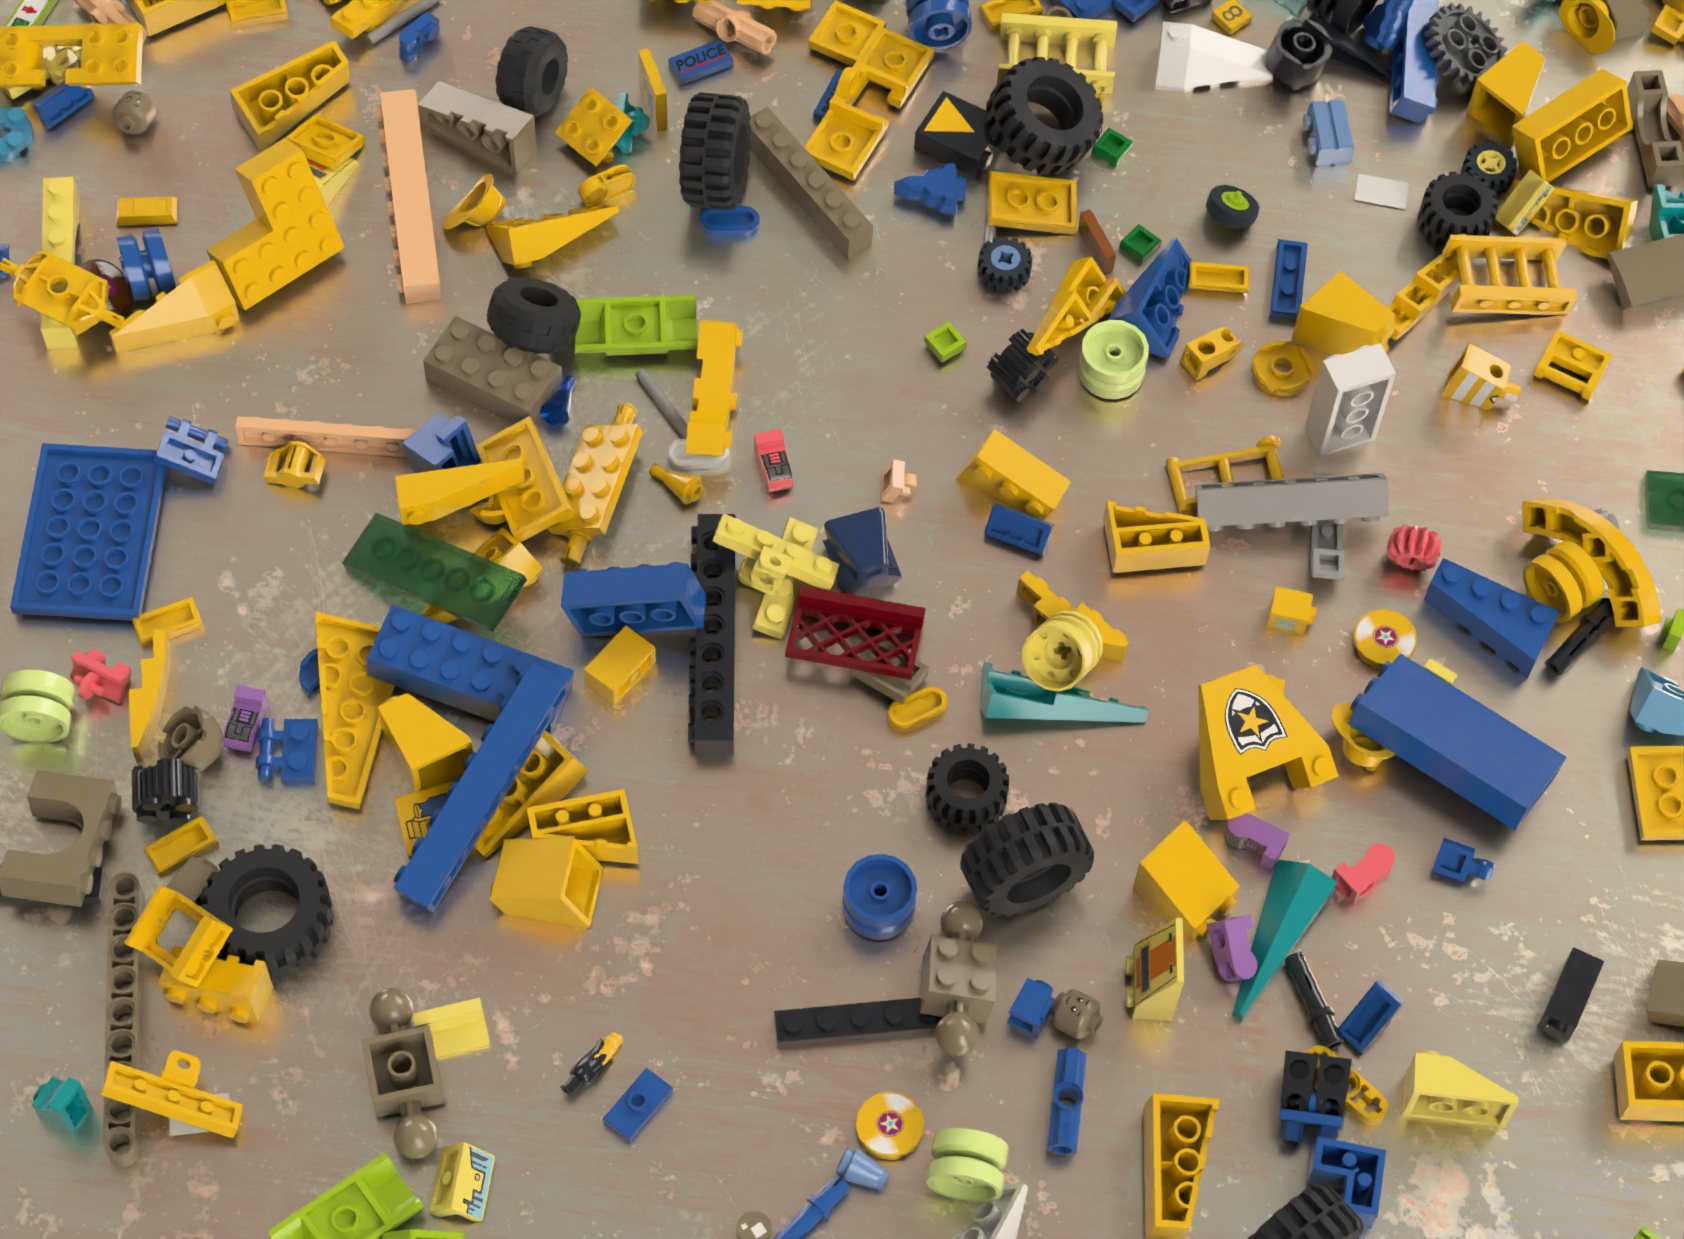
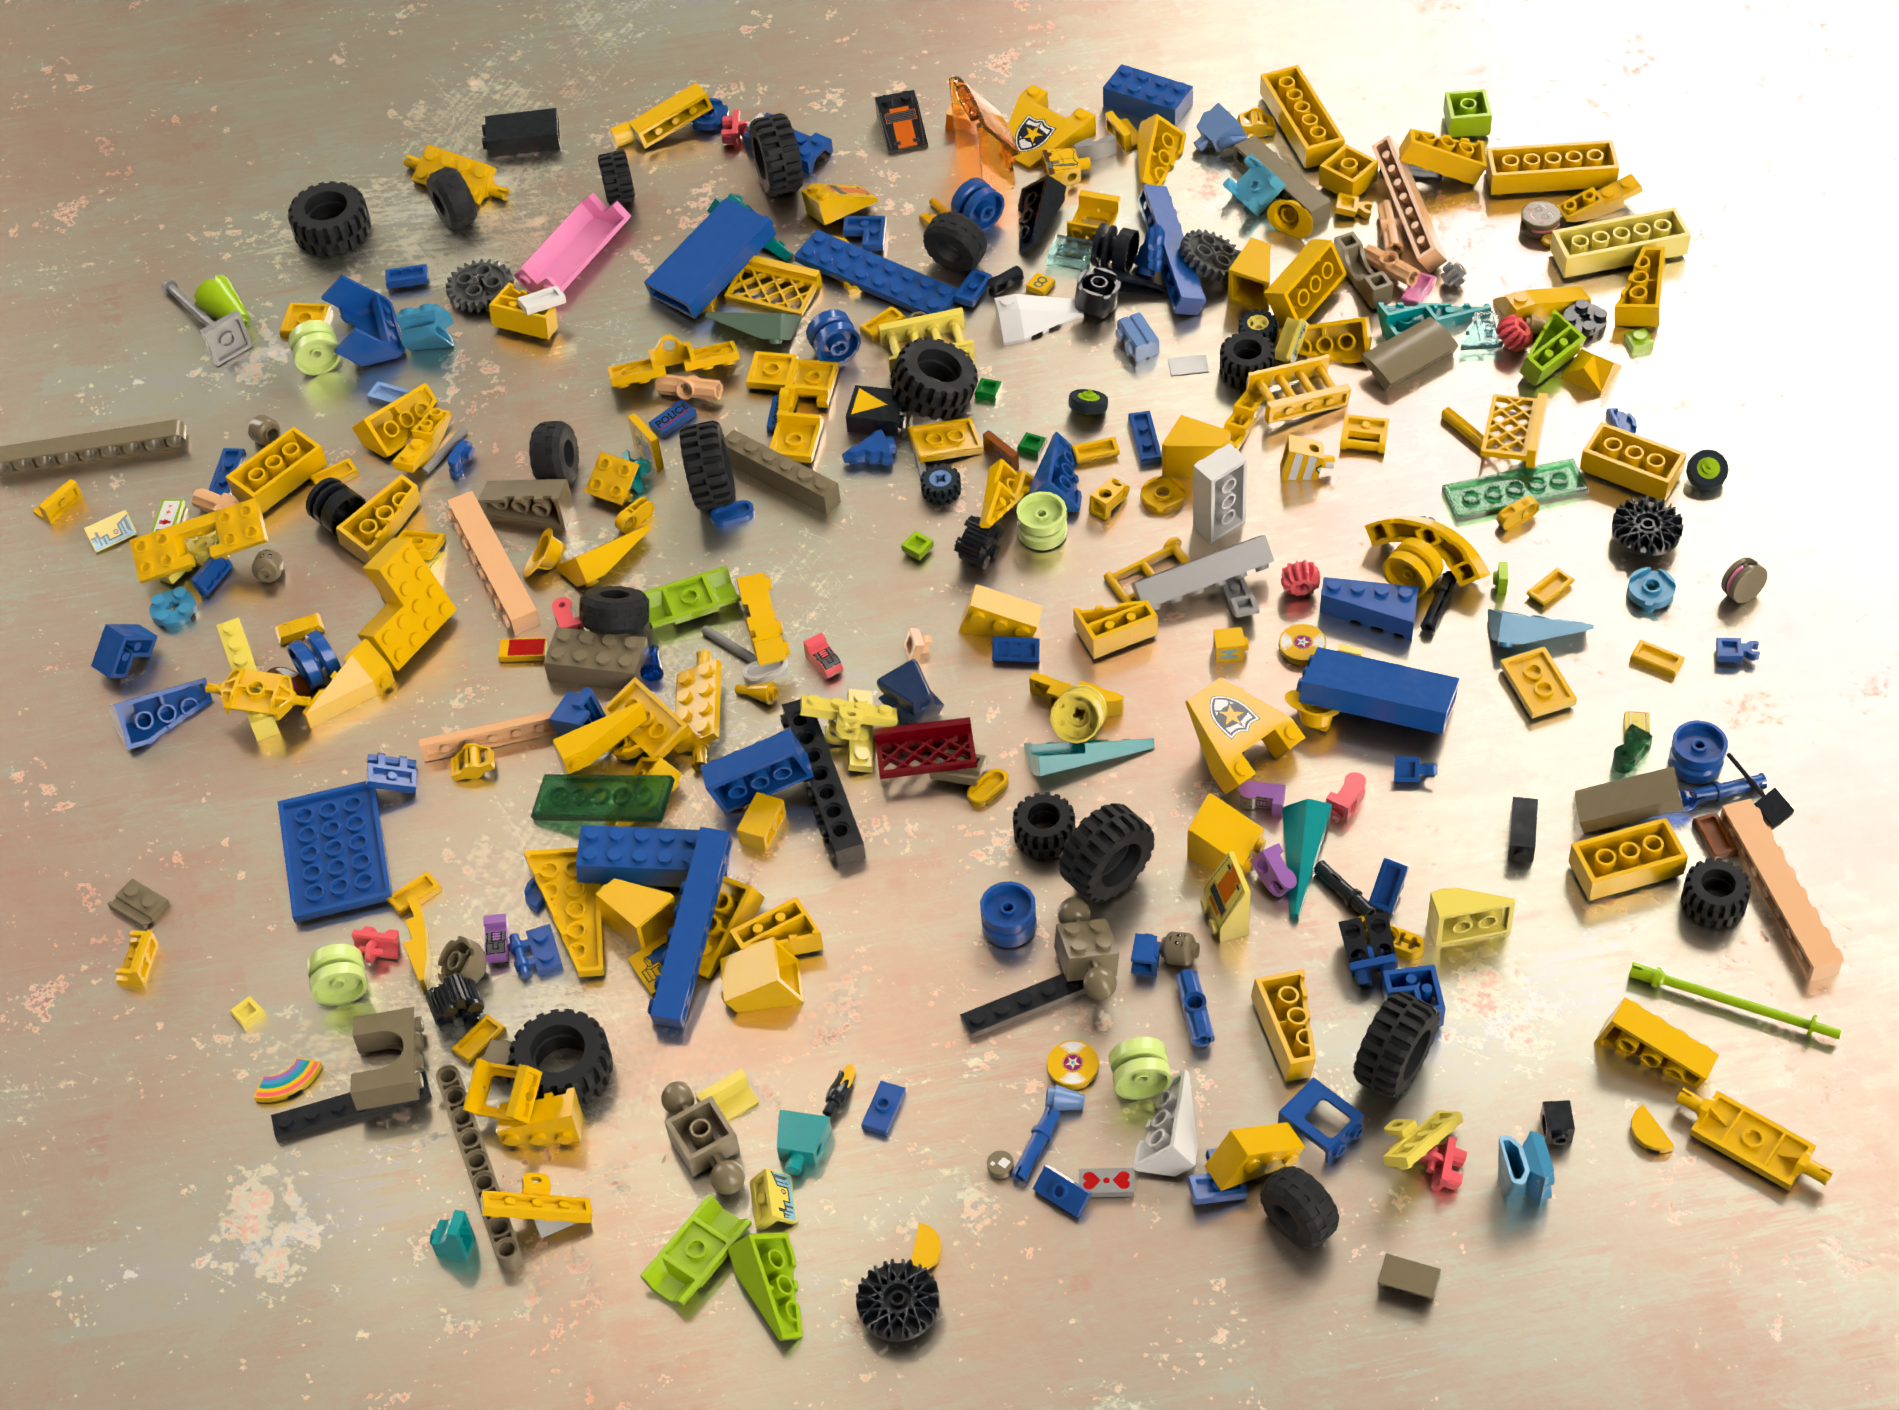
camera: 10 degrees left, 10 degrees down
none -> black wheel [306,477,366,536]
none -> tile [498,638,548,662]
none -> coral leg [552,597,585,630]
none -> teal torso [777,1110,832,1175]

